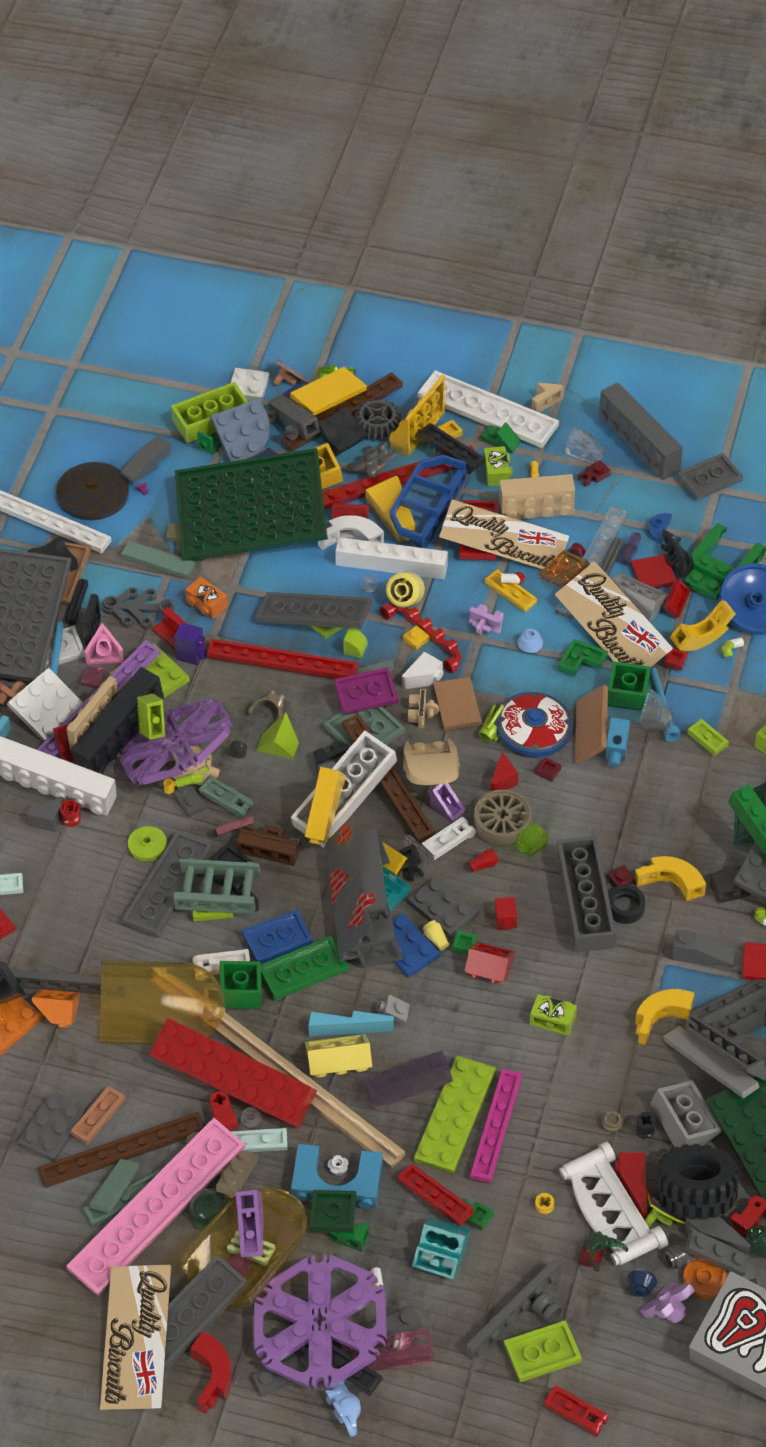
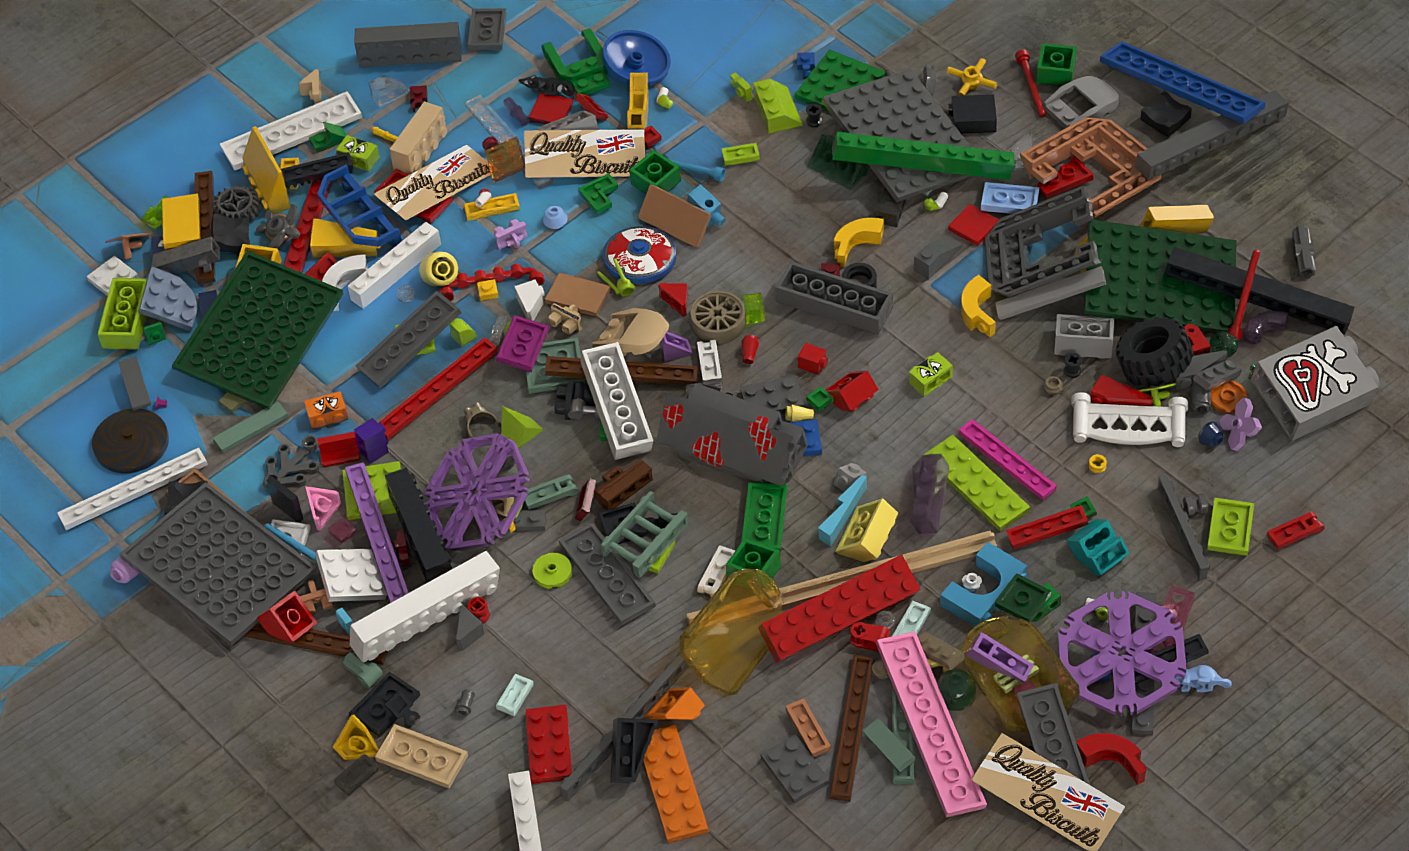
camera: 55 degrees left, 0 degrees up
red plate [53,724,75,763] -> none
black axle [66,578,88,625] -> none
tan plate [67,676,118,753] -> none
lime brick [137,694,165,740] -> none
blue plate [242,909,313,964] -> none
yellow slope [305,767,346,845] -> none
dark red tile [535,757,562,782] -> none
dark red tile [578,1242,605,1269] -> none
clear green helmet [584,1231,628,1272] -> none
dark grey axle [601,537,624,576] -> none
clear slope [639,689,673,732] -> none
blue plate [648,513,672,543] -> none

